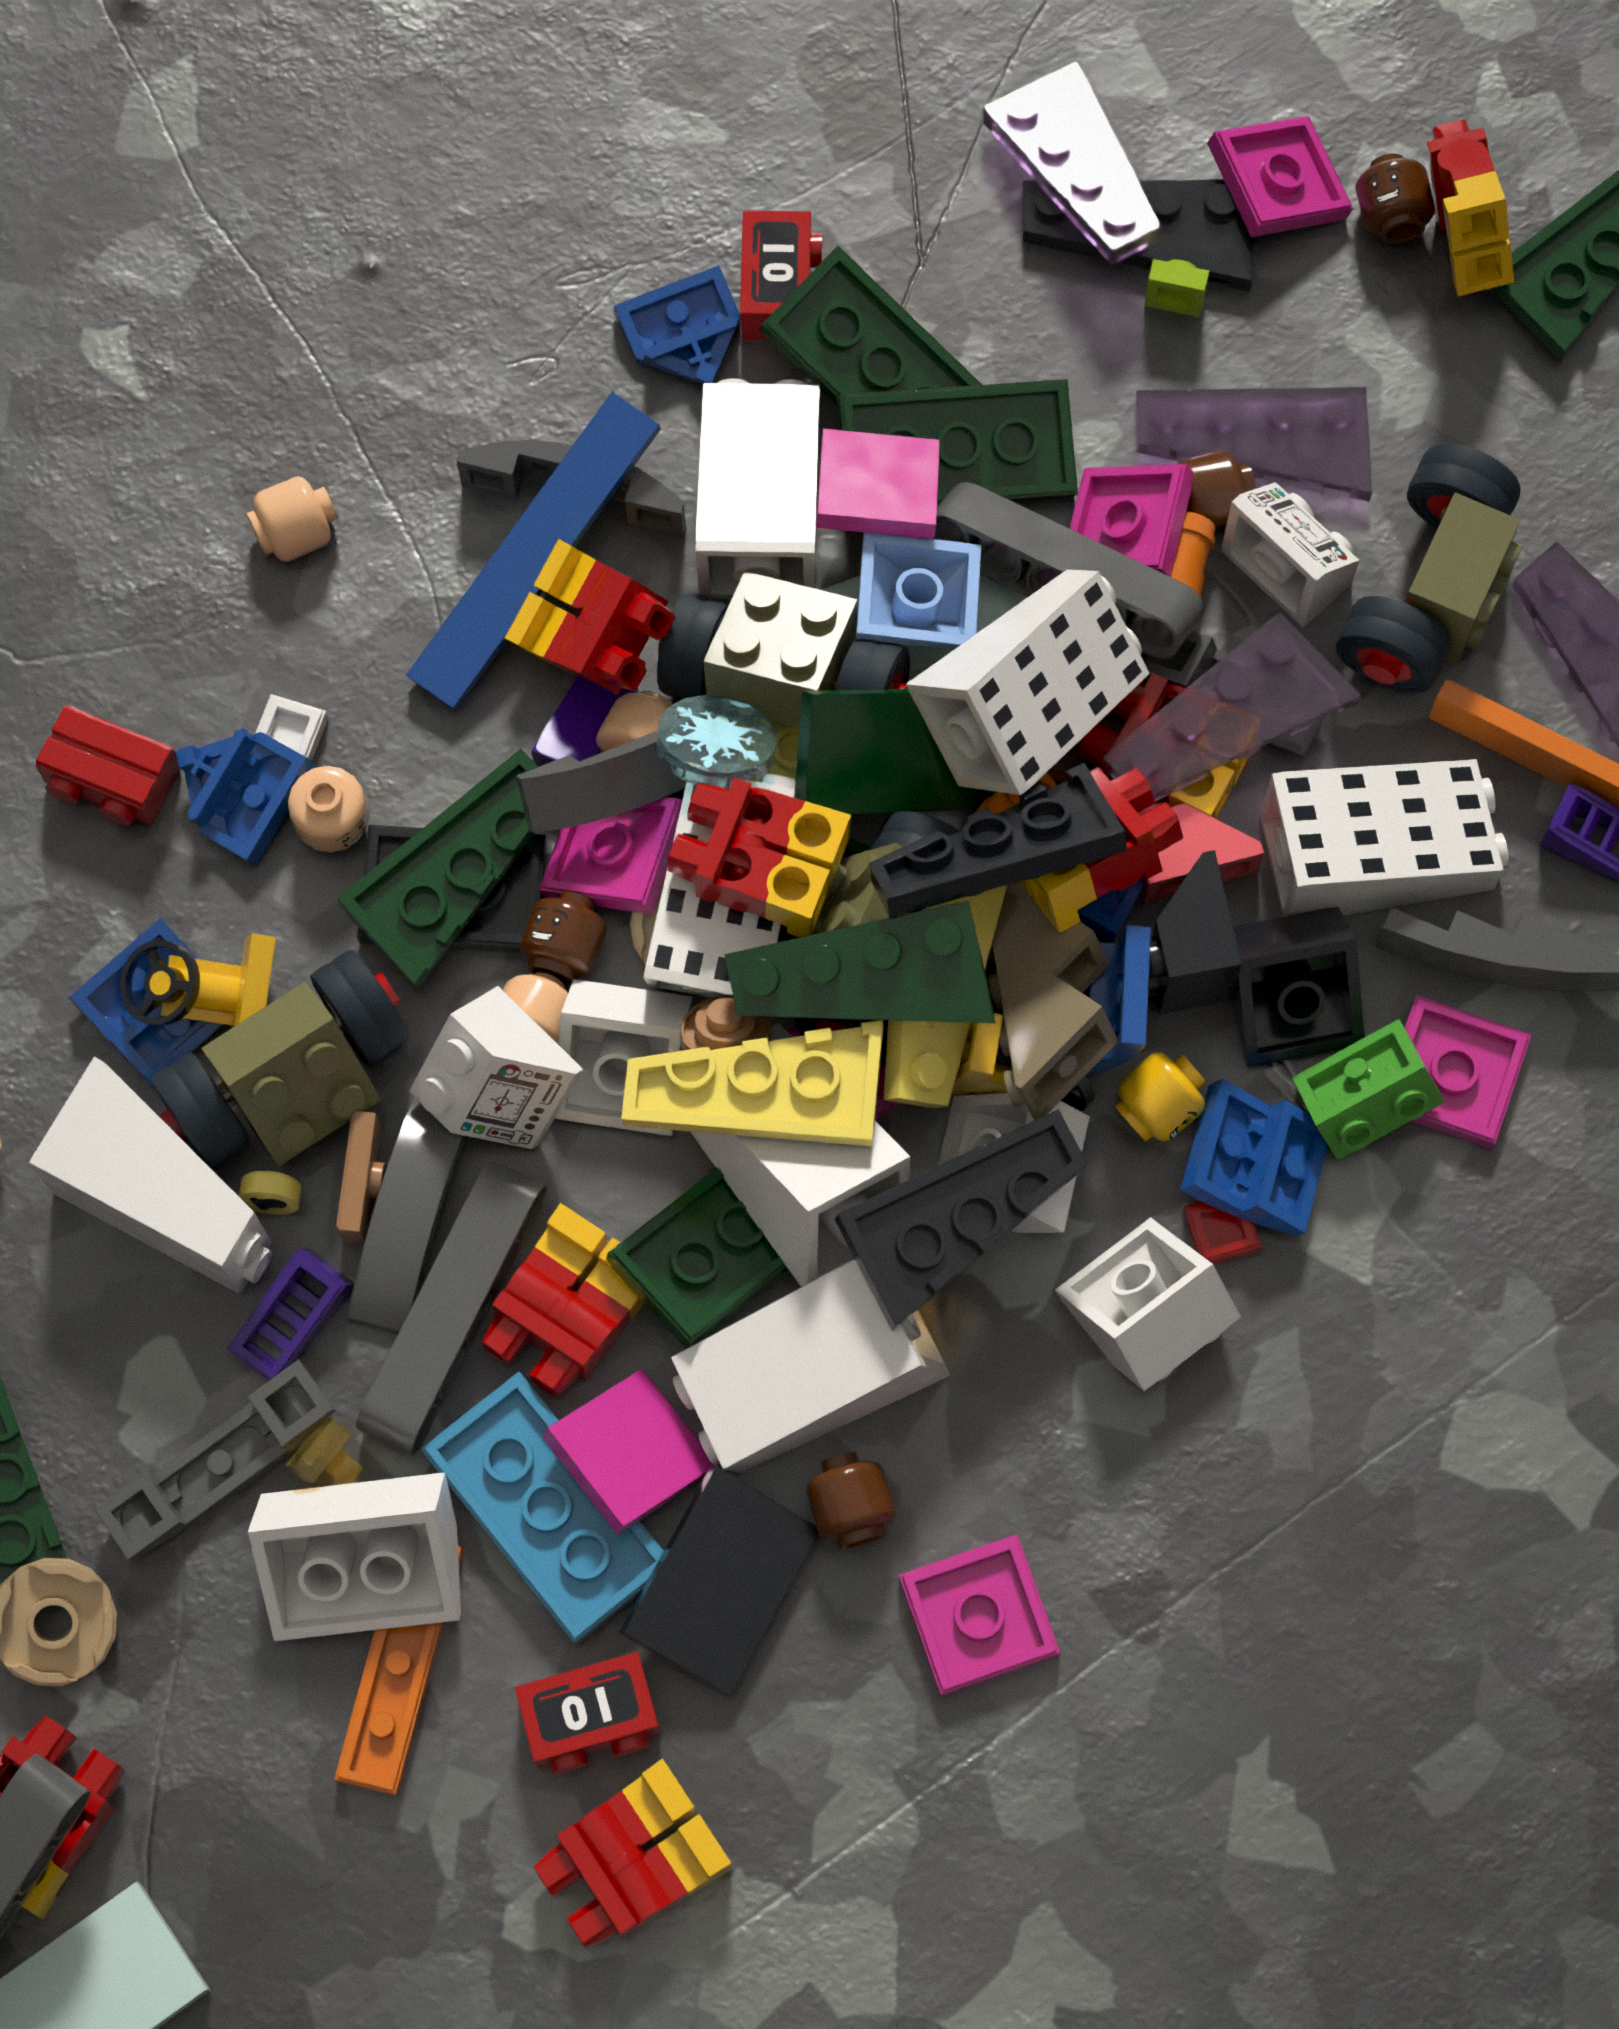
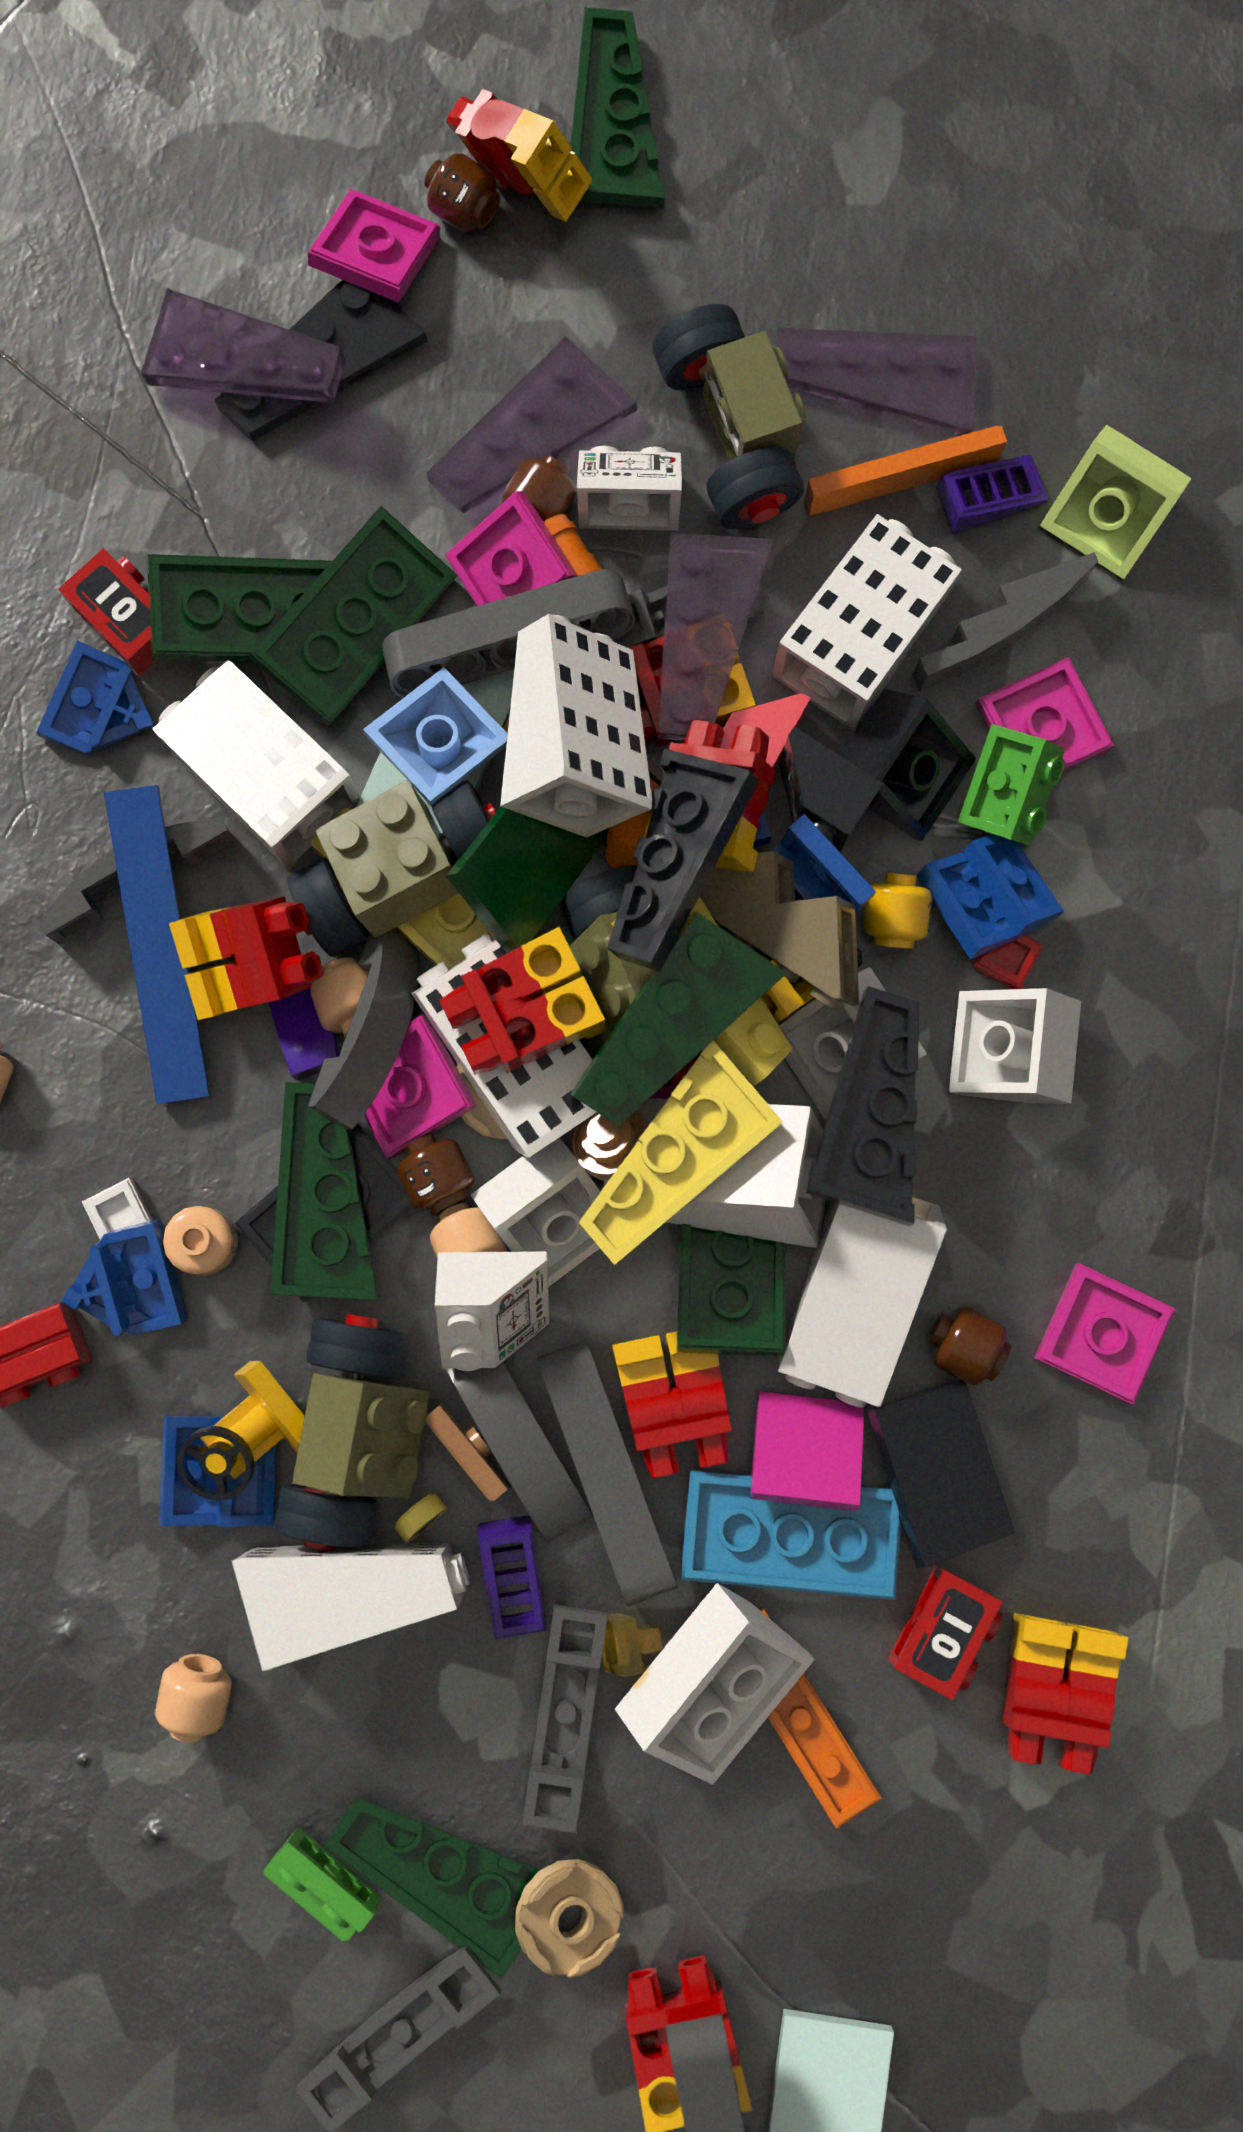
camera: 50 degrees left, 10 degrees up
clear light blue tile [656,695,777,789] -> none
tile [816,429,940,539] -> none
lime plate [1144,259,1209,318] -> none

